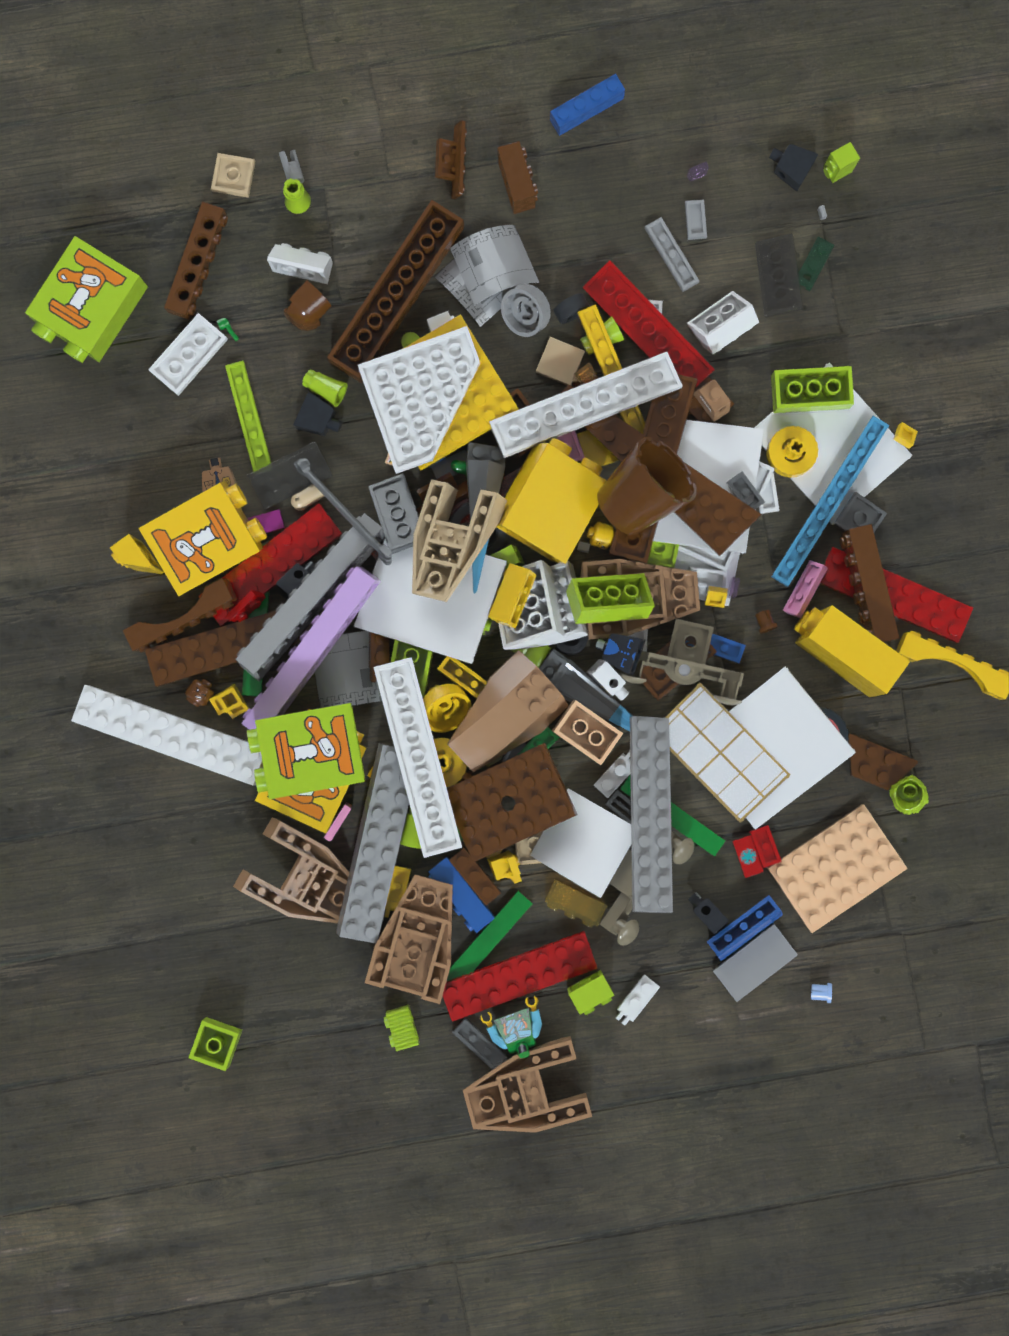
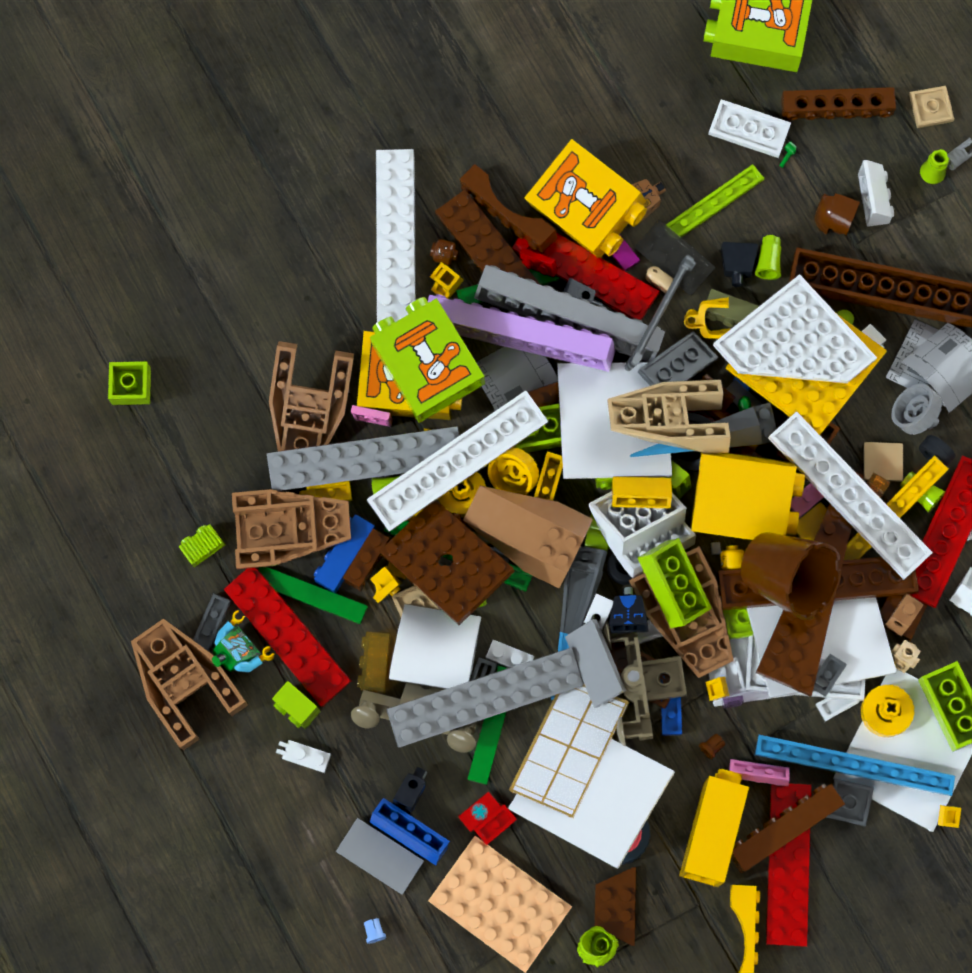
camera: 70 degrees right, 10 degrees down
yellow slope [110,534,164,574] -> none
light nougat brick [552,700,623,765] -> none
none -> light grey tile [565,619,626,708]
none -> yellow piece [684,297,731,339]
none -> olive brick [705,289,759,327]
none -> tan brick [891,640,921,674]

